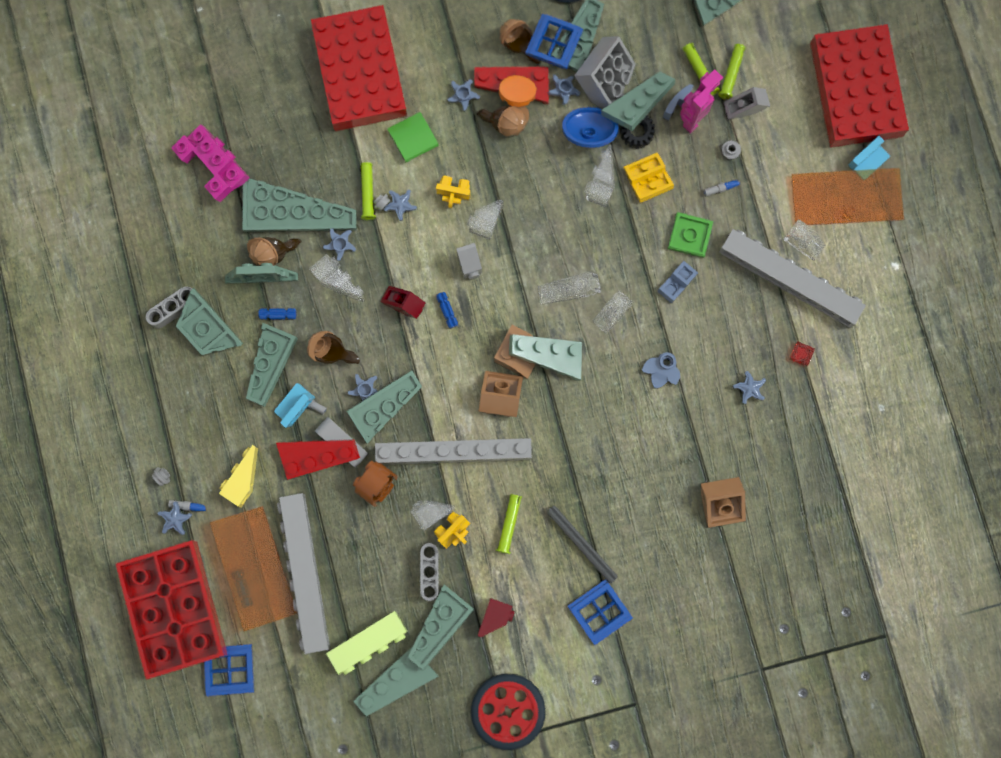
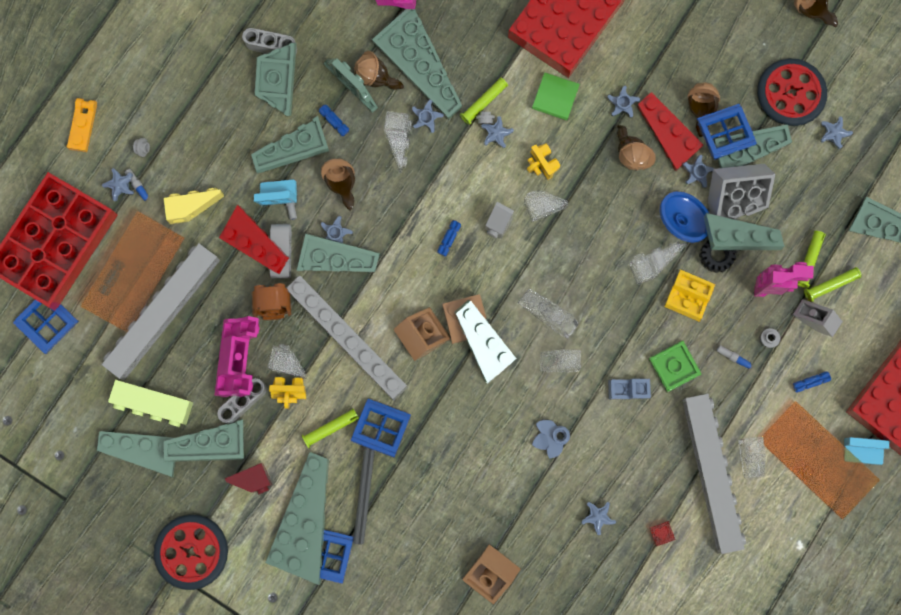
camera: 50 degrees right, 0 degrees up
dark red slope [380,286,426,319] -> none
orange tile [499,75,536,107] -> none
sand blue slope [663,84,694,121] -> none
none -> light orange plate [67,98,97,152]
none -> dark pink bracket [214,316,260,397]
none -> sand green wing [265,452,329,585]
none -> blue piece [351,399,411,458]
none -> blue axle [793,371,831,393]

